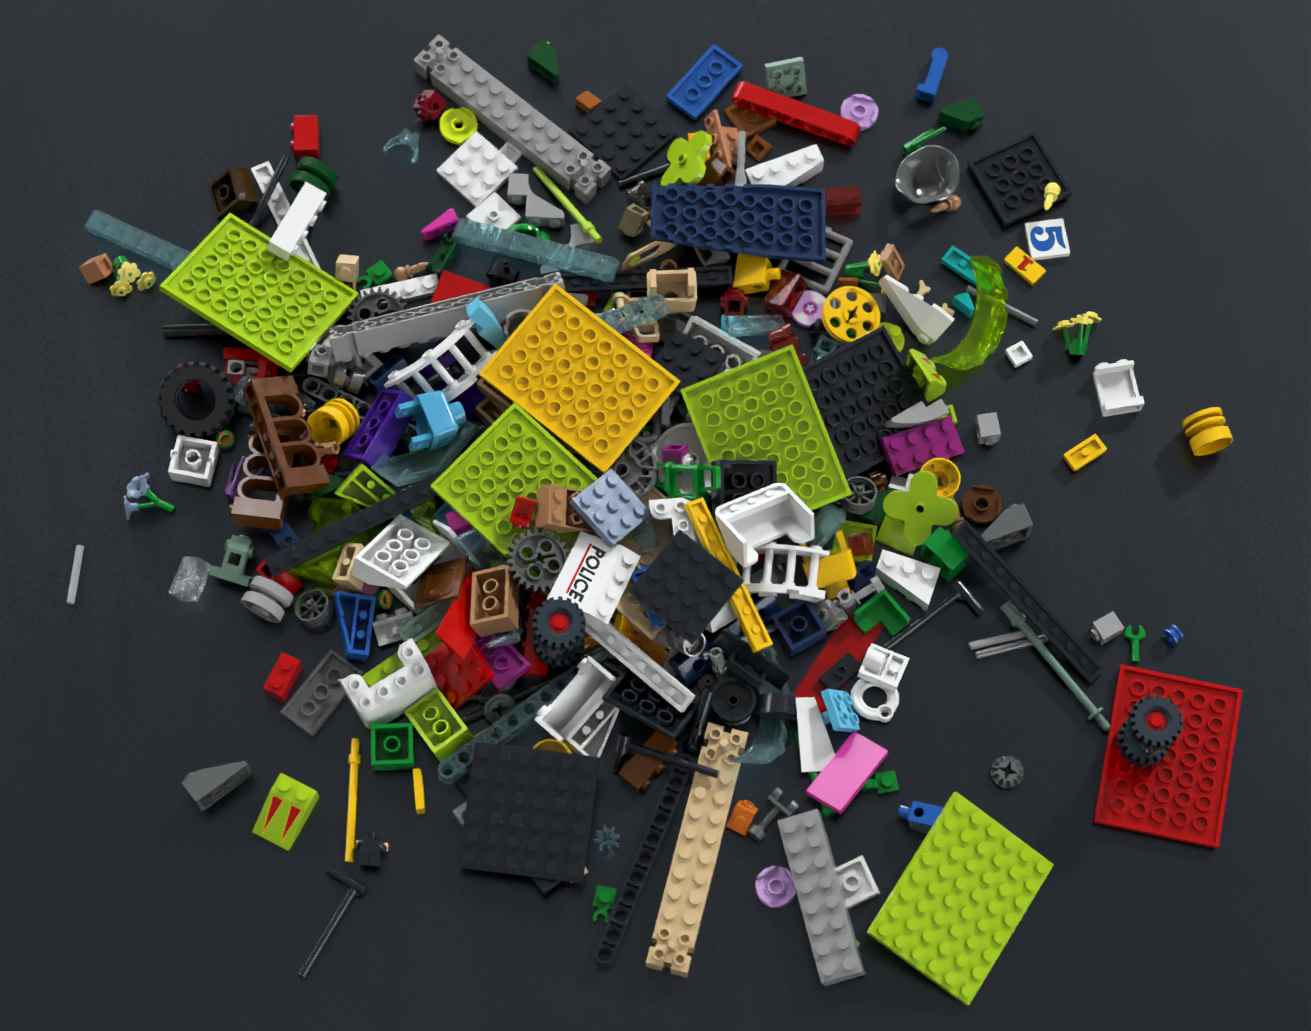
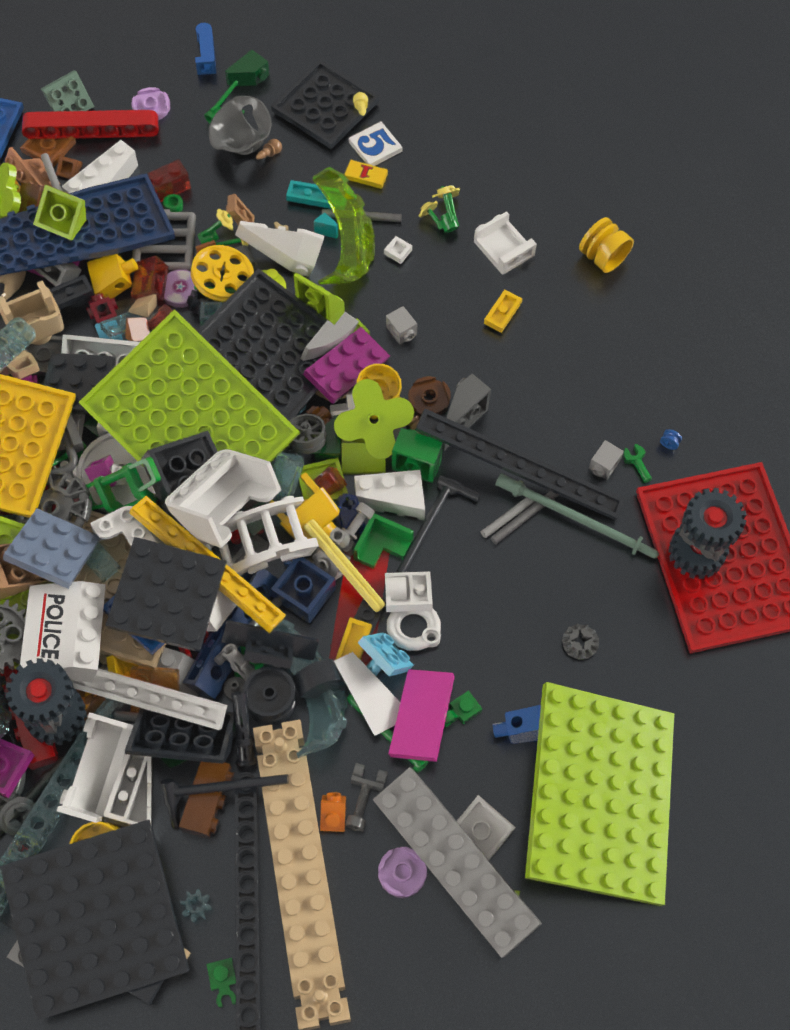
camera: 25 degrees left, 5 degrees down
flat silver wheel [668,629,706,657] -> none
none -> lime slope [33,185,86,240]
none -> slope [125,317,150,341]
none -> tan slope [129,294,157,317]
none -> green tile [163,194,183,212]
none -> light yellow axle [304,519,385,612]
none -> yellow tile [335,618,372,660]

